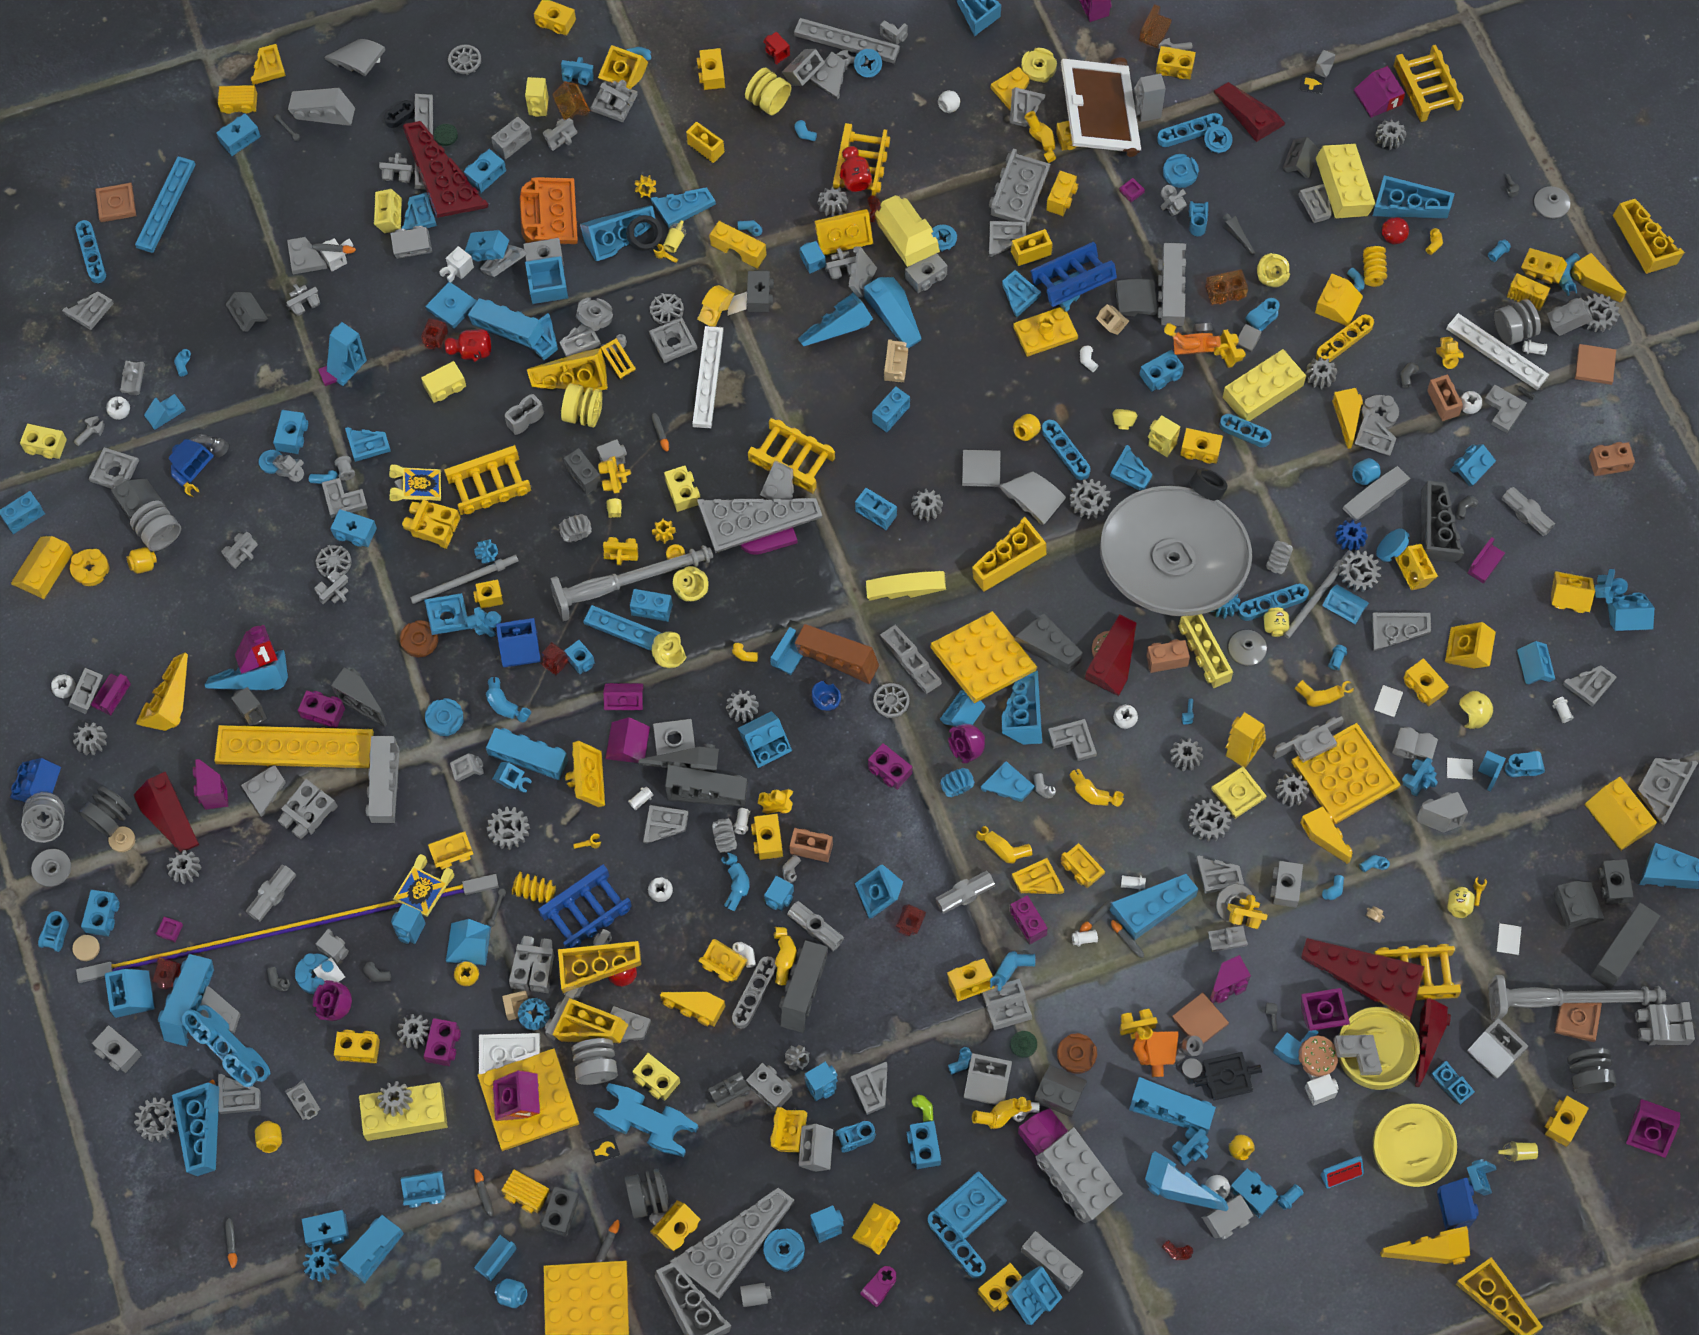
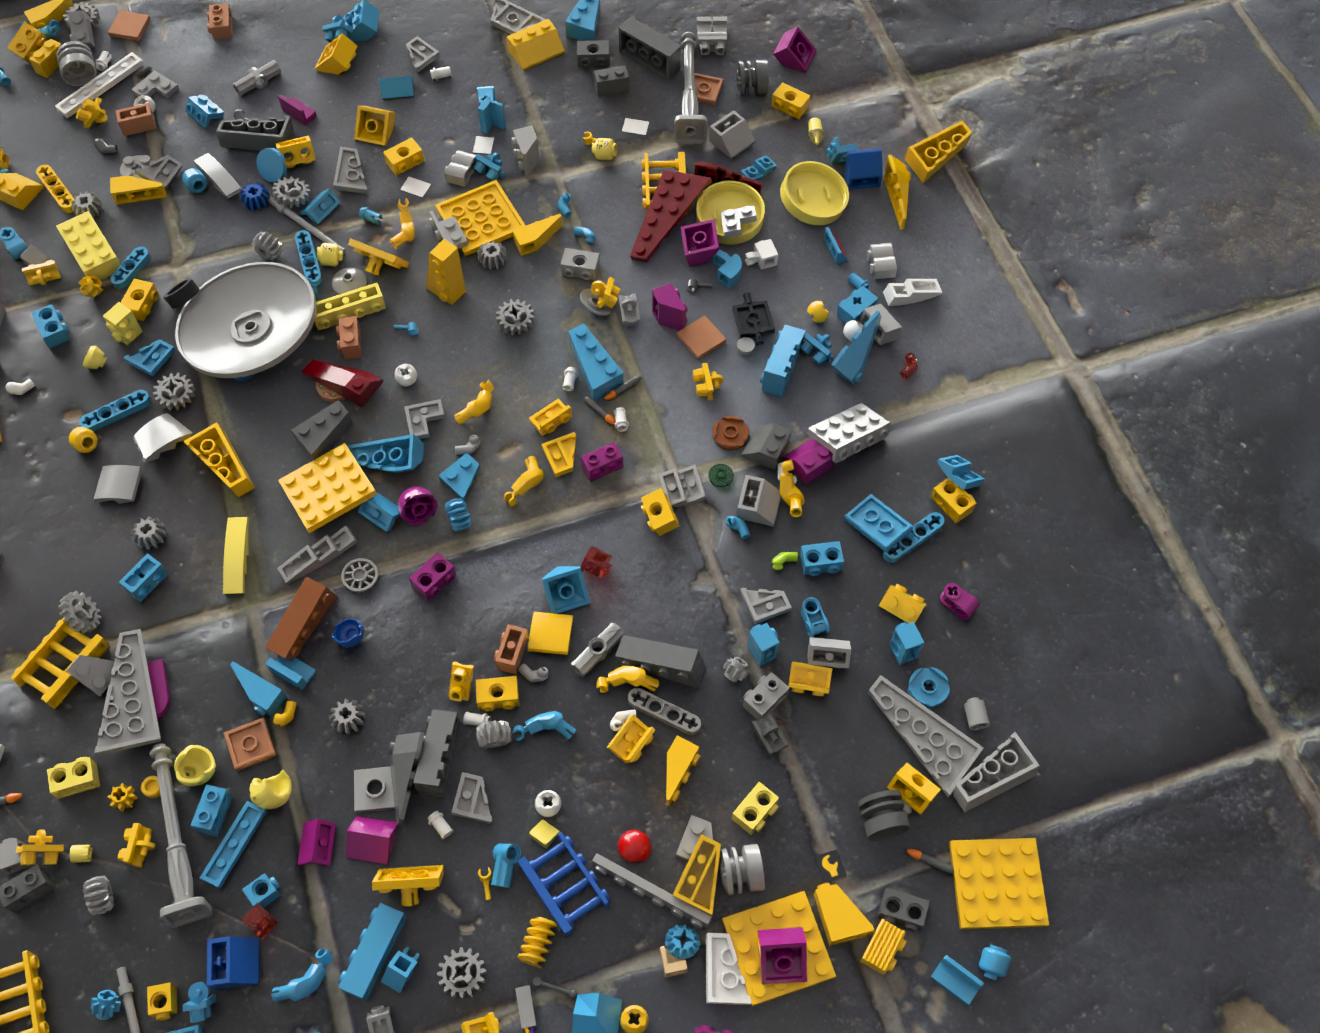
camera: 90 degrees left, 5 degrees down
dark grey piece [474,1169,494,1217] -> none
light grey hips [509,936,554,993] -> none
yellow wedge [558,941,641,993] -> none
dark azure piece [593,1083,699,1157] -> none
dark azure slope [737,711,792,768] -> none
dark azure brick [764,876,794,911] -> none
dark azure brick [872,386,910,432] -> none
light grey piece [935,870,995,914] -> none
dark azure arm [990,951,1035,991] -> none
light grey brick [1021,1231,1083,1292] -> none
orange torso [1133,1025,1203,1077] -> none
orange torso [1164,323,1221,355] -> none
light grey gear [1170,738,1203,772] -> none
light grey wing [1196,855,1244,894] -> none
light yellow plate [1211,766,1267,819] -> none
nougat tile [1299,1036,1338,1077] -> none
tan plate [1366,906,1385,923] -> none
light yellow piece [1459,691,1493,729] -> none
none -> light grey gear [58,591,101,634]
none -> yellow gear [79,275,103,298]
none -> nougat tile [224,717,277,772]
none -> dark azure slope [230,661,286,717]
none -> yellow plate [348,238,410,276]
none -> dark azure piece [491,843,521,888]
none -> yellow slope [528,612,573,655]
none -> light yellow slope [529,819,560,849]
none -> yellow slope [813,883,874,946]
none -> light grey brick [867,243,897,279]
none -> white slope [883,279,942,306]

